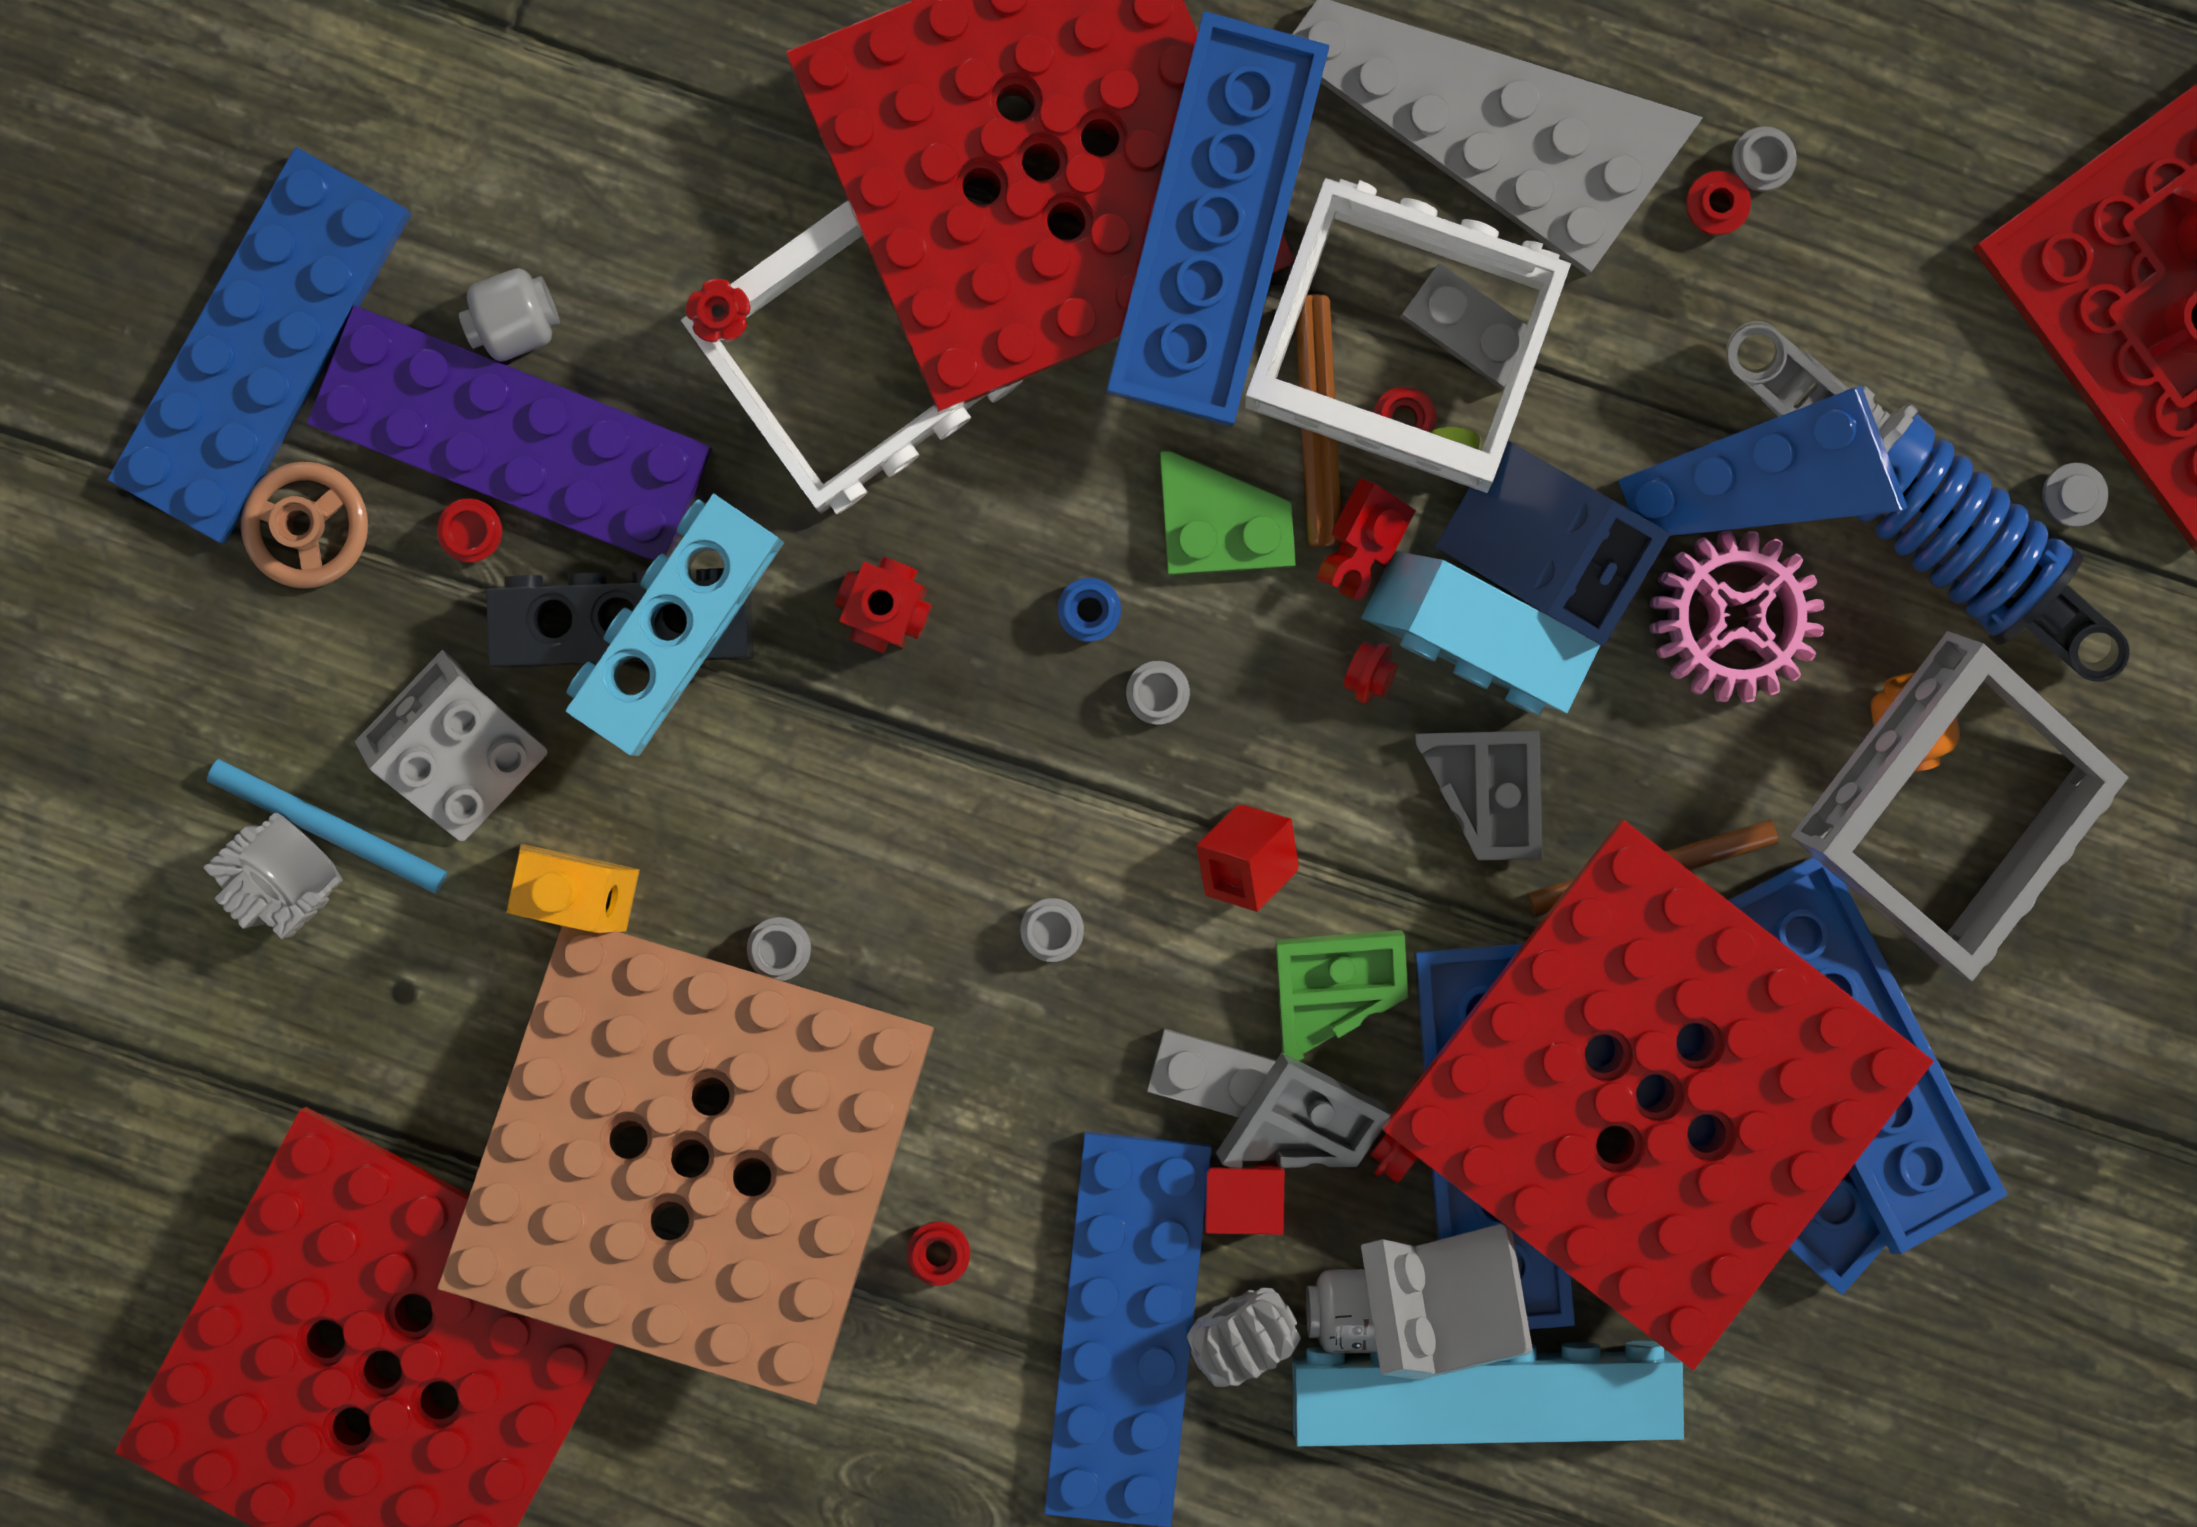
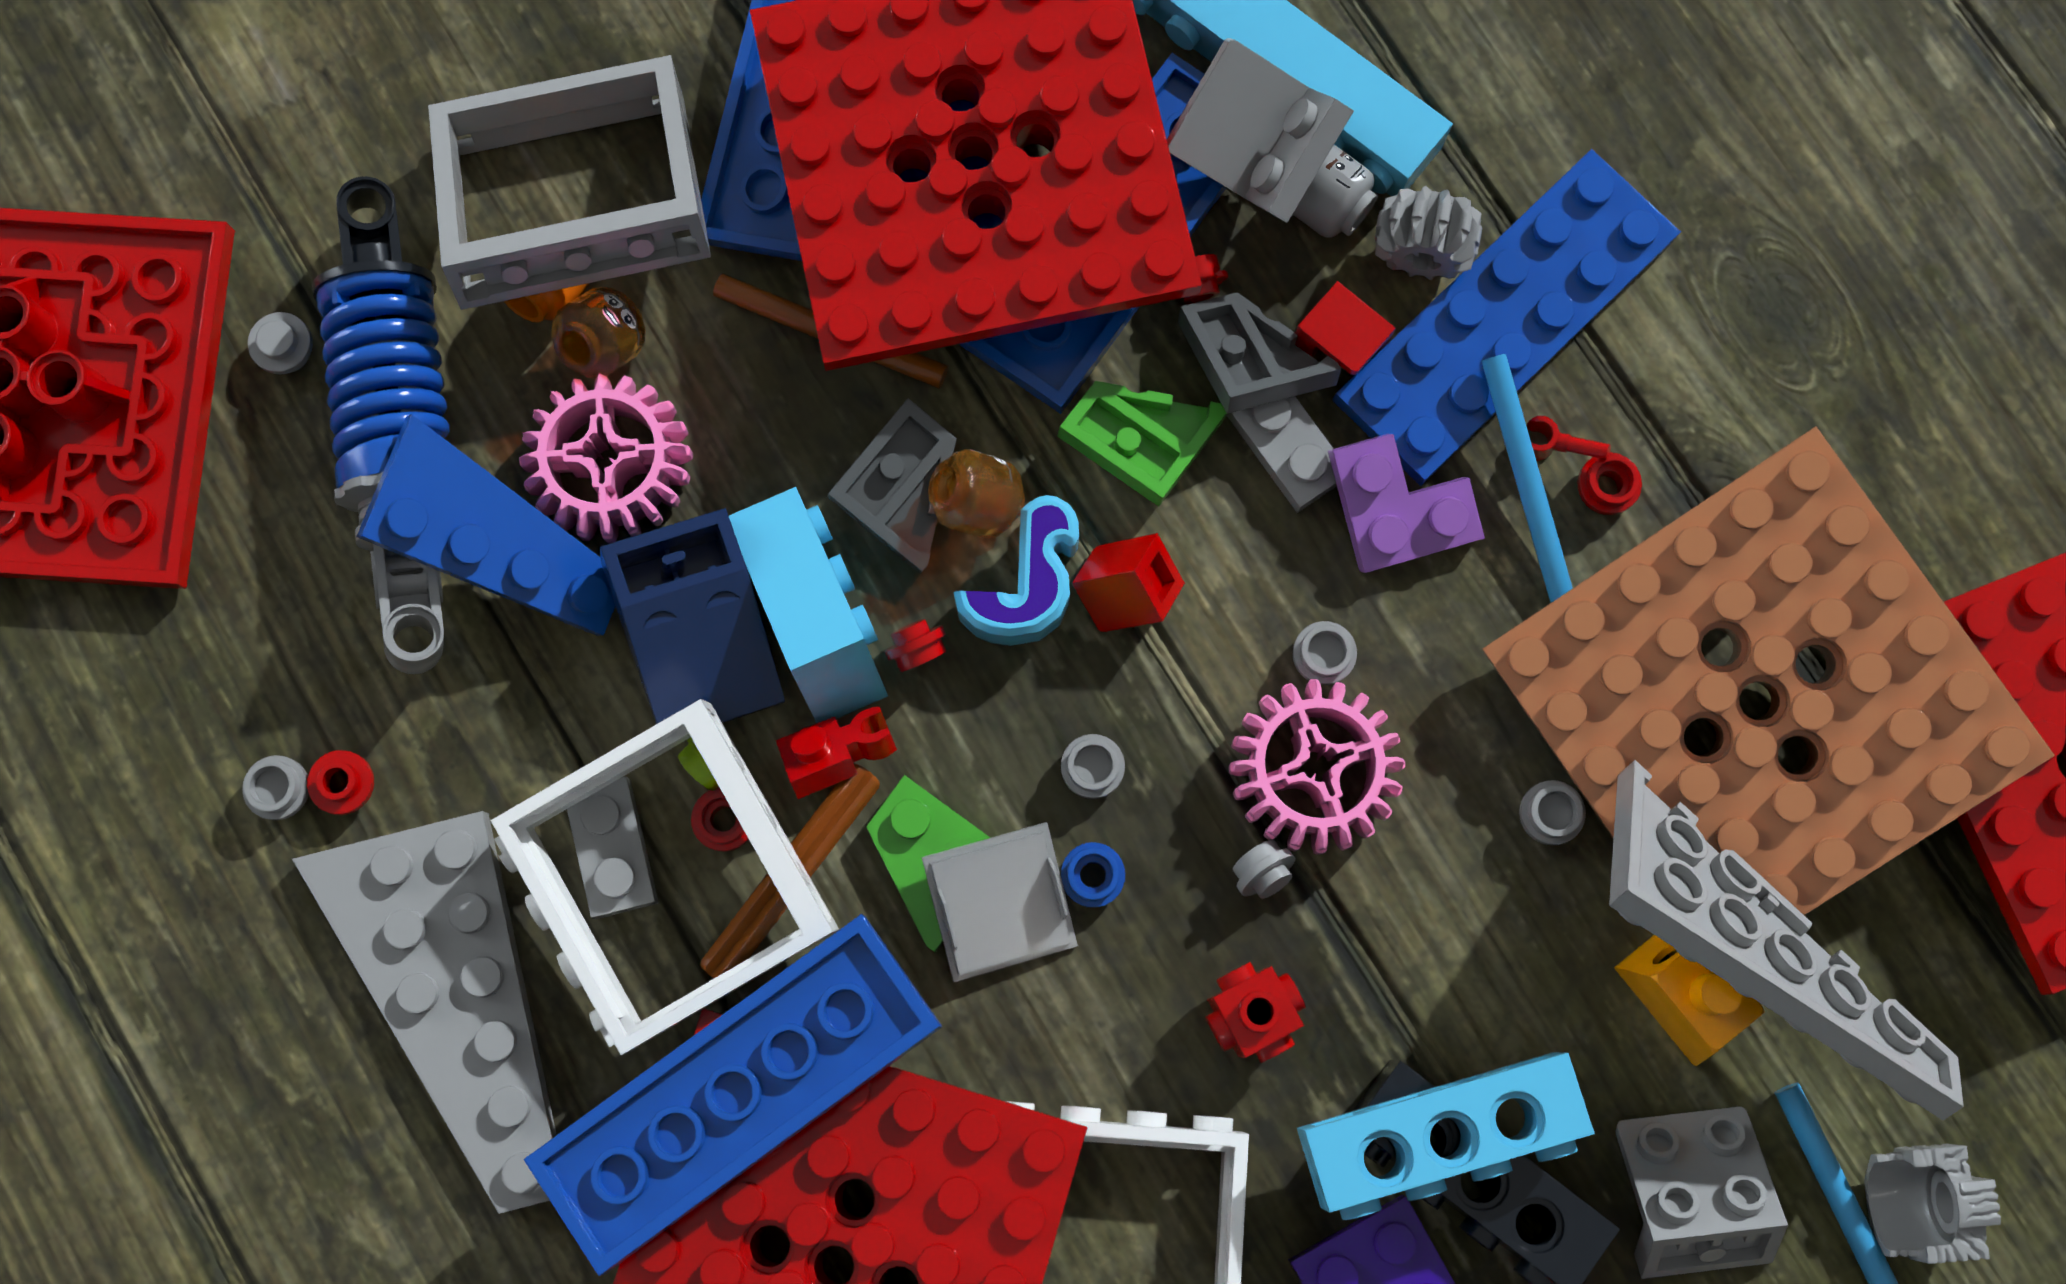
camera: 145 degrees left, 10 degrees down
none -> clear orange head [551,287,646,378]
none -> light grey piece [921,822,1078,982]
none -> clear orange head [928,449,1024,539]
none -> medium azure animal [954,495,1079,646]
none -> bright pink gear [1229,679,1405,854]
none -> light grey plate [1233,840,1296,899]
none -> medium lavender plate [1328,434,1485,573]
none -> dark azure bar [1481,354,1573,603]
none -> red hand [1526,416,1611,461]
none -> light grey wing [1609,760,1964,1120]

